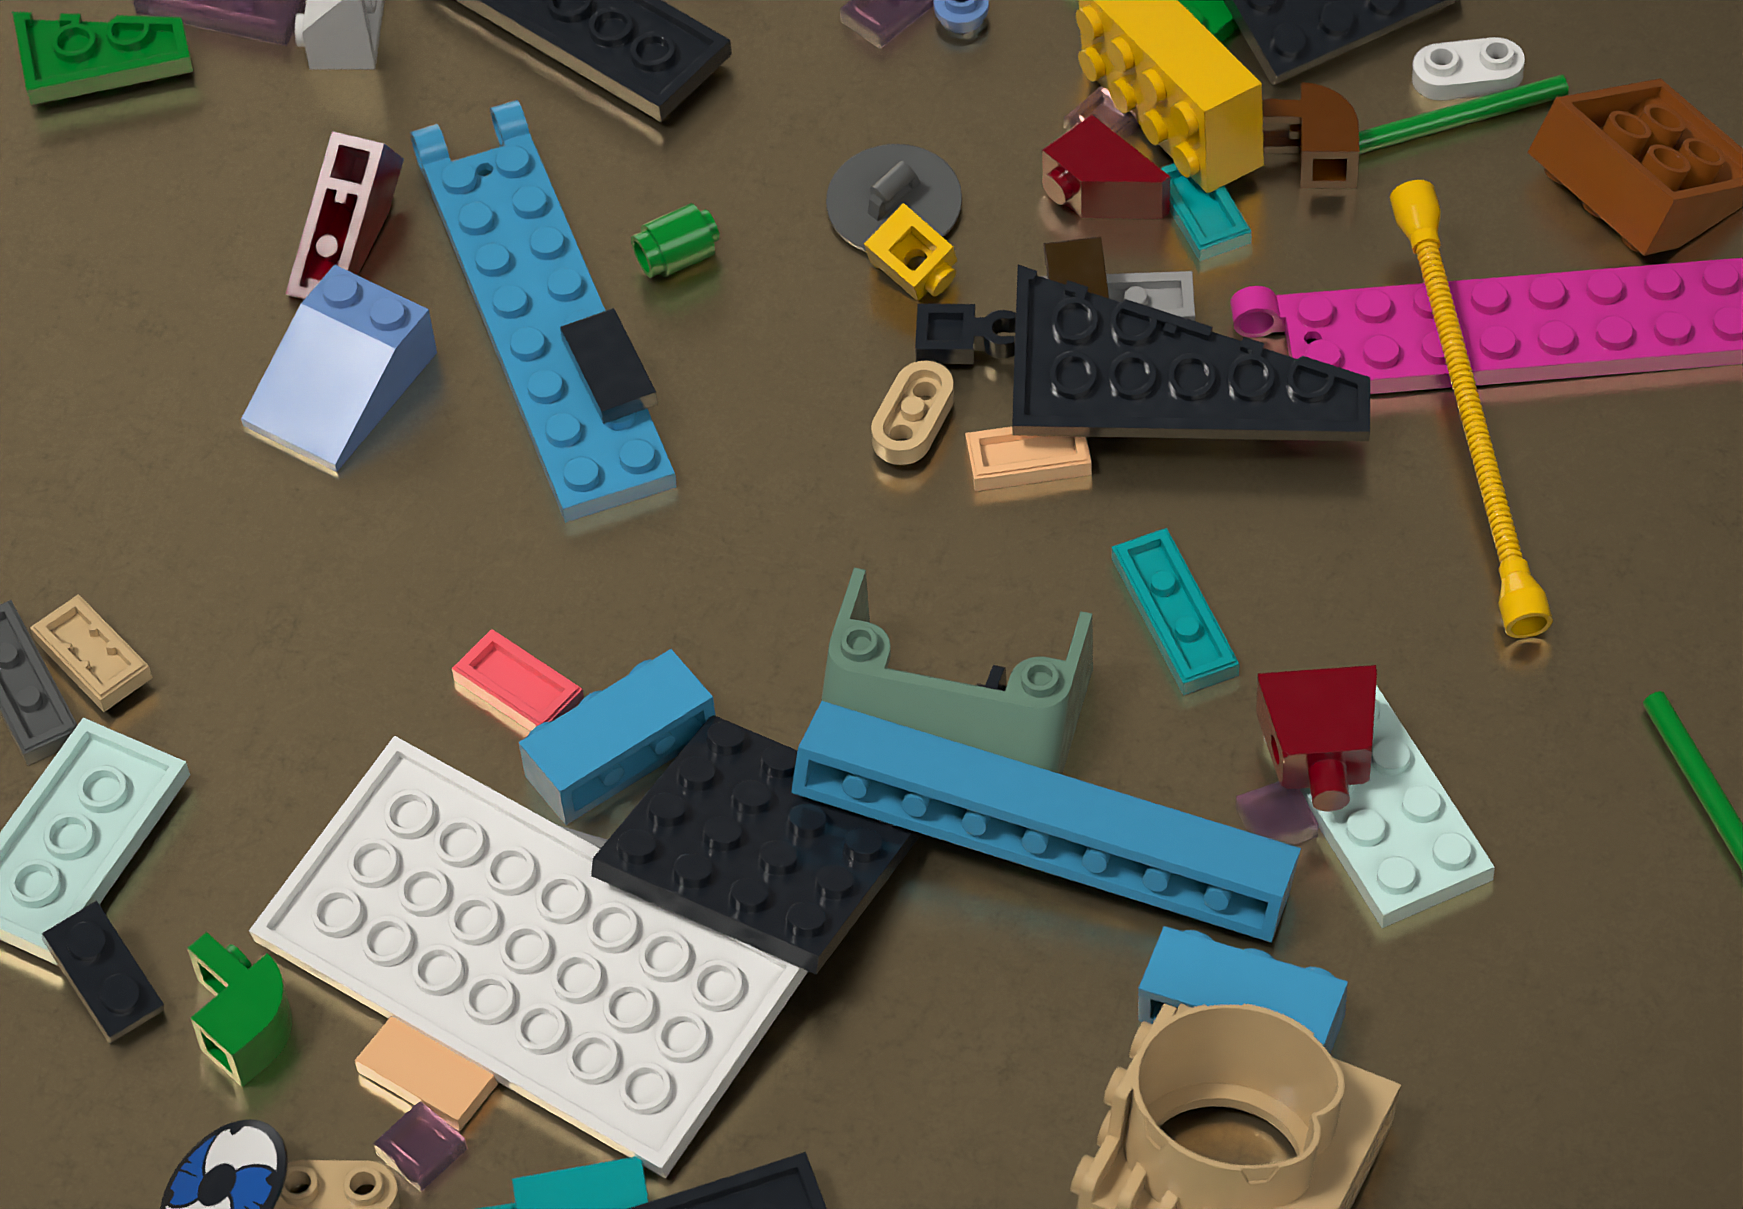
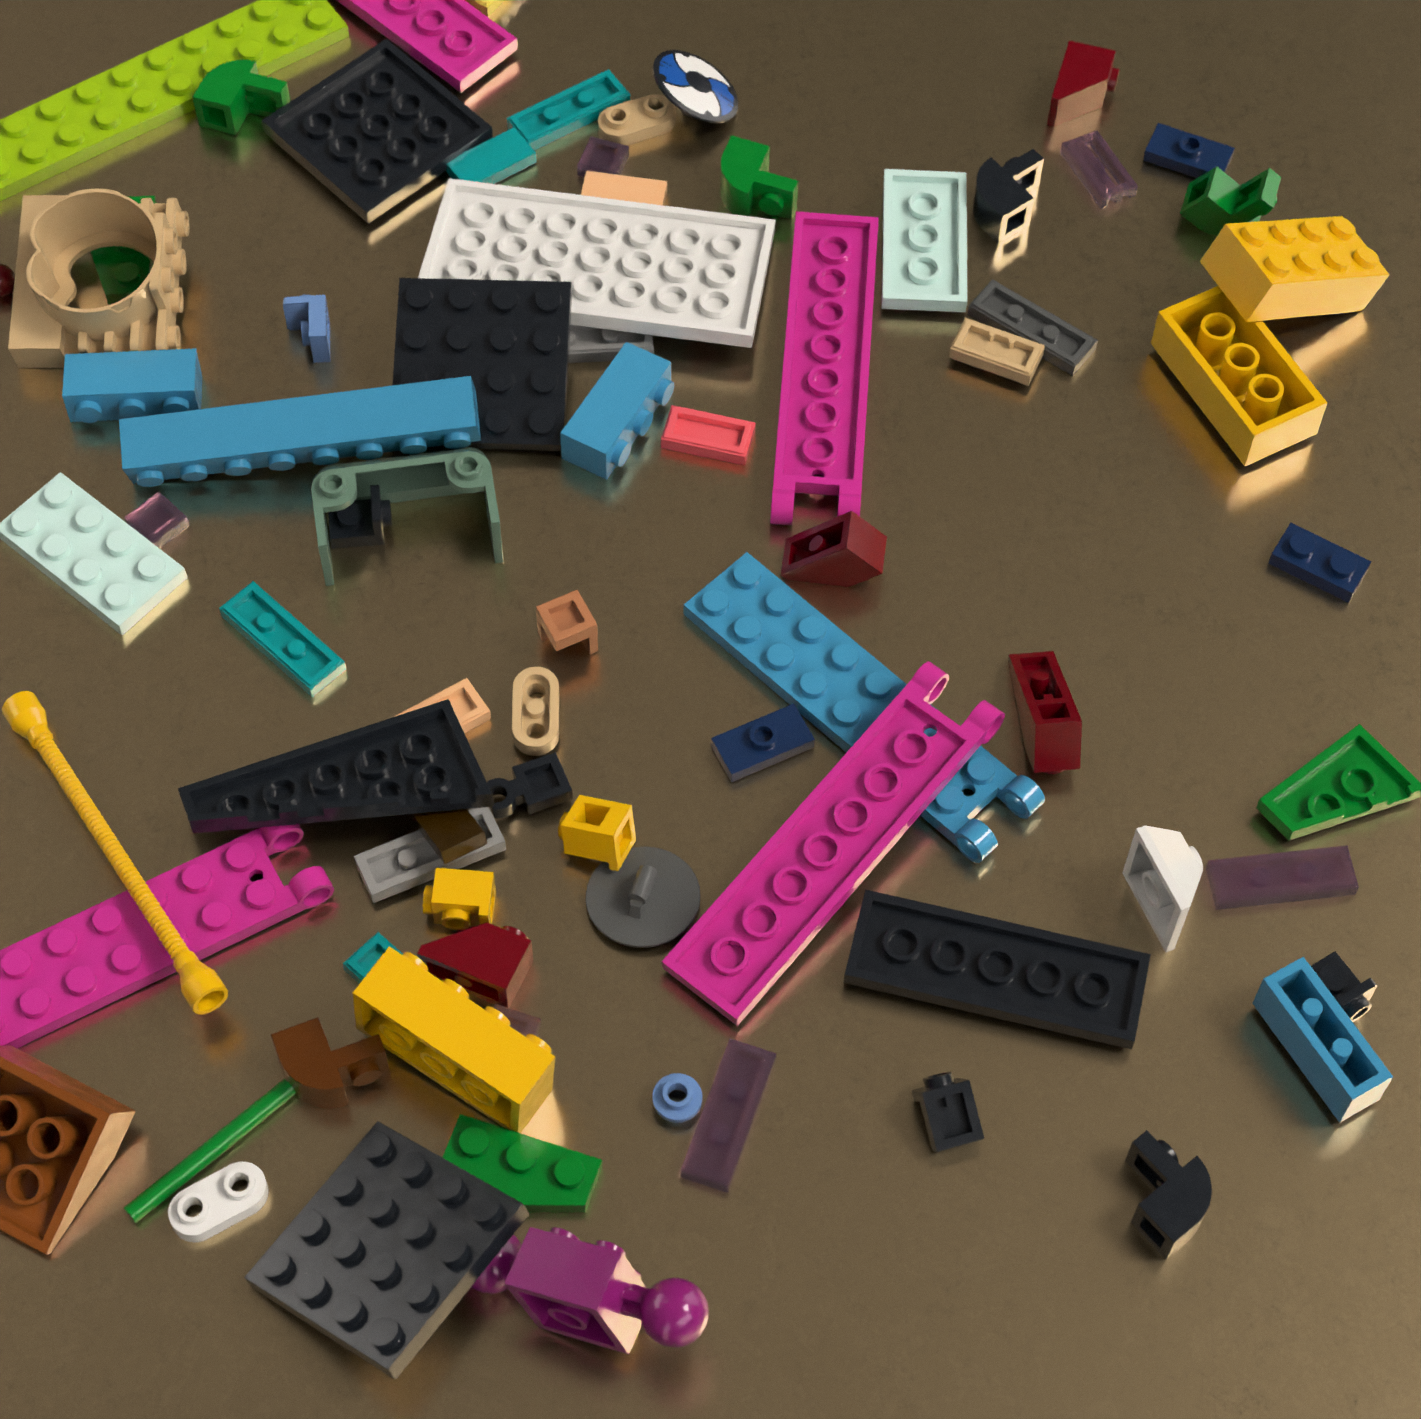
camera: 150 degrees right, 5 degrees up
black plate [42,900,164,1044] -> none
slope [241,265,437,472] -> none
black tile [560,308,658,424] -> none
green brick [631,203,720,278] -> none
dark red torso [1256,665,1377,812] -> none
none -> medium blue bracket [283,295,331,363]
none -> yellow brick [423,868,496,930]
none -> nougat panel [536,590,598,655]
none -> dark pink hinge [661,661,1005,1026]
none -> dark blue plate [711,703,815,783]
none -> dark pink hinge [770,211,879,526]
none -> dark red slope [780,511,887,587]

